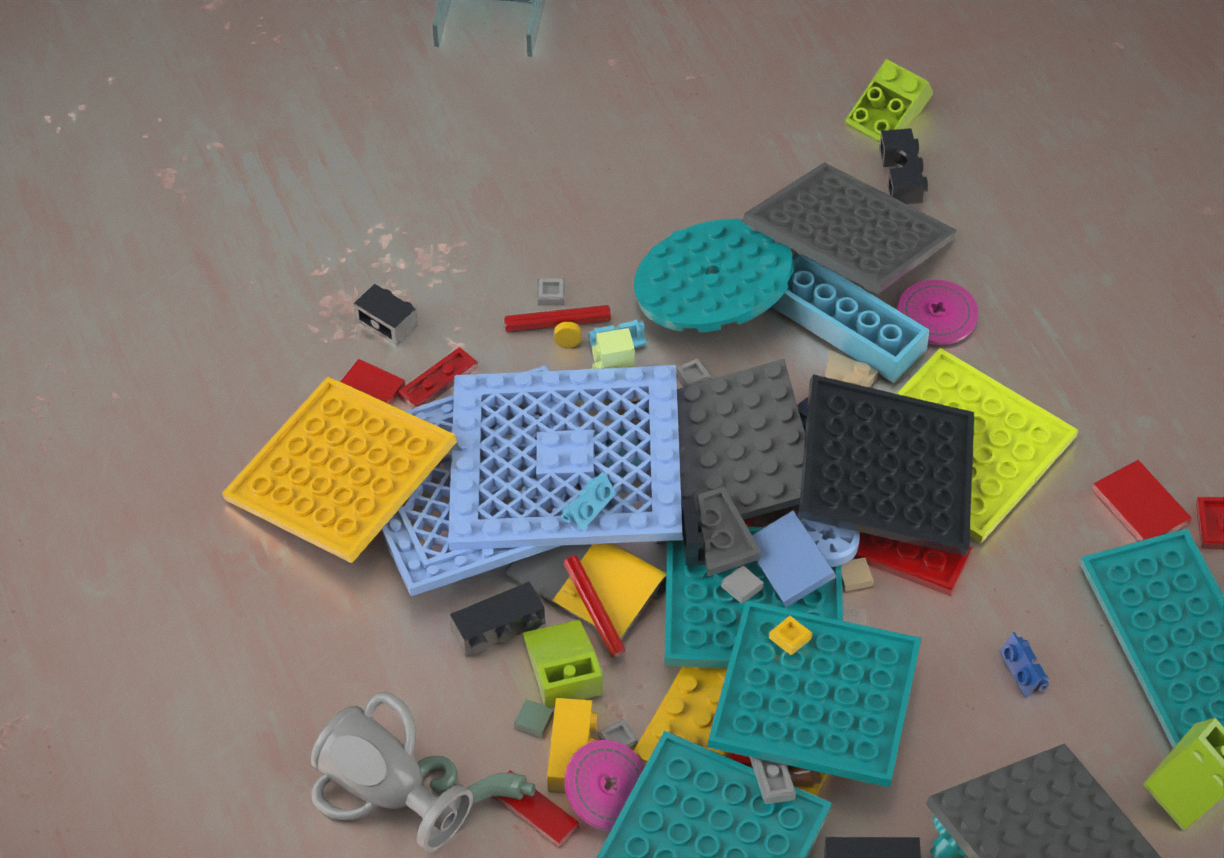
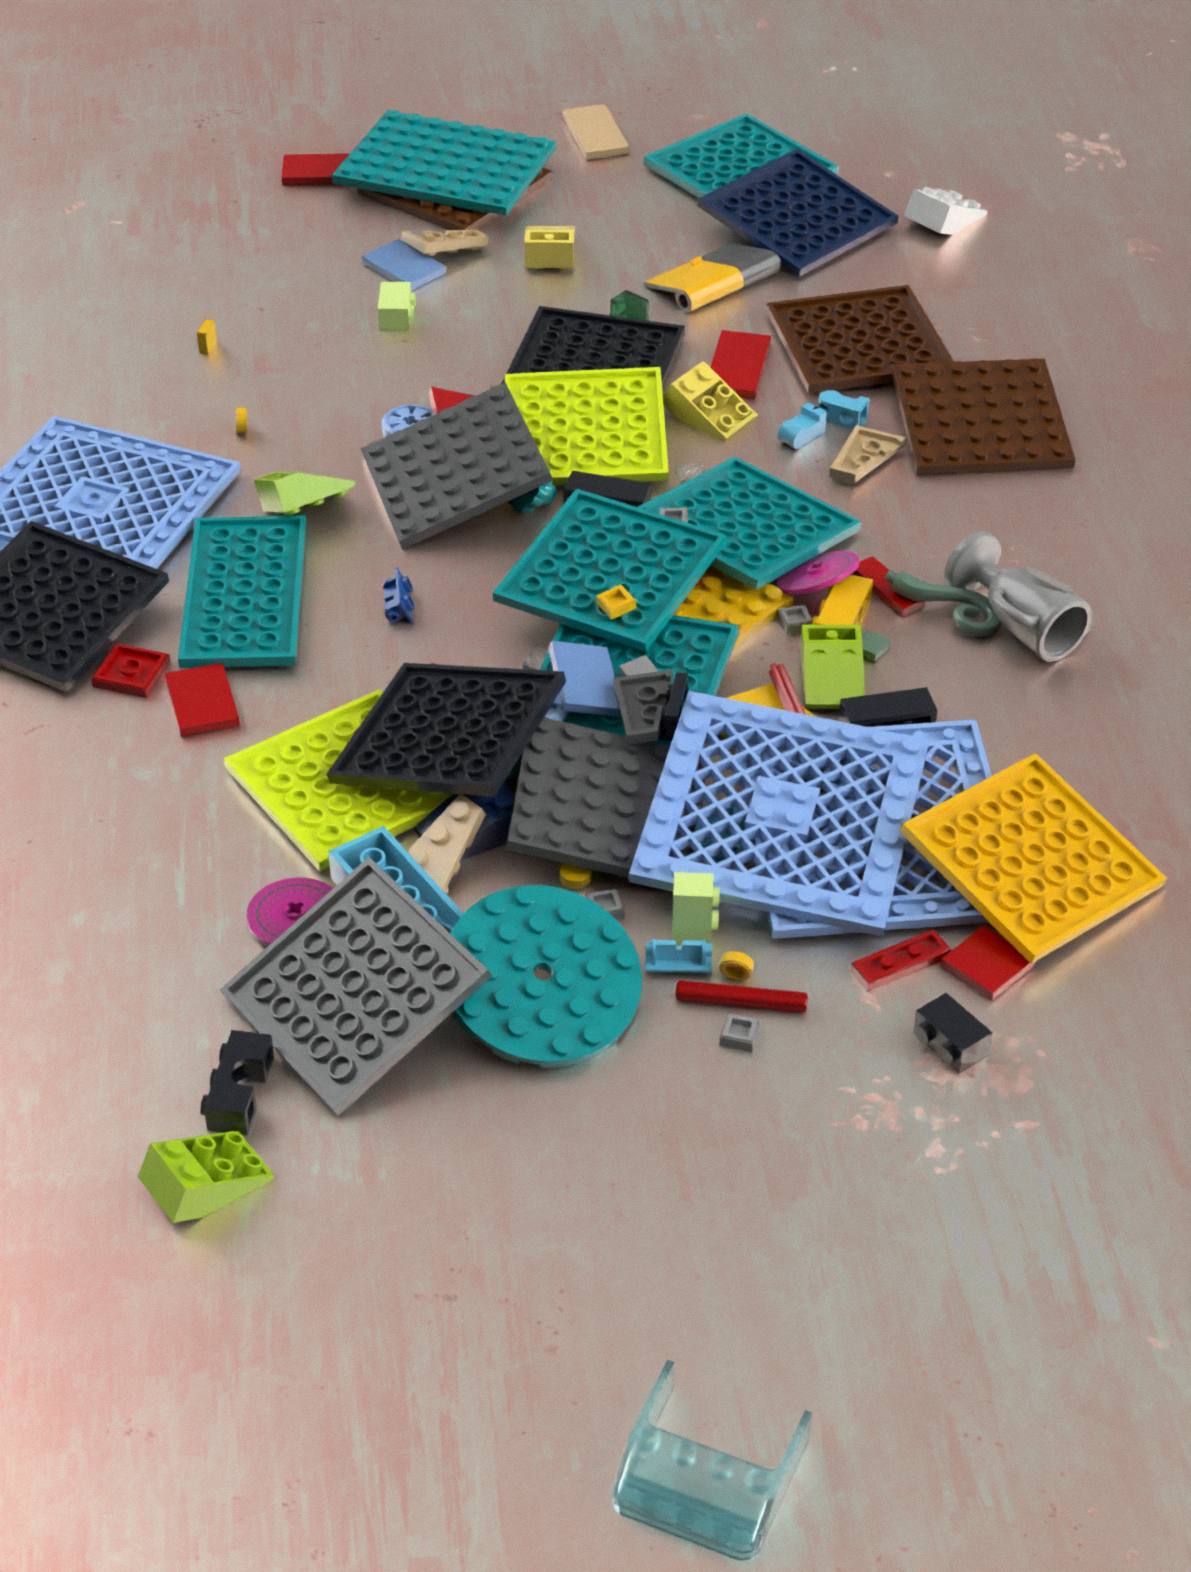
camera: 165 degrees left, 10 degrees down
medium azure hinge [561,471,616,531] -> none

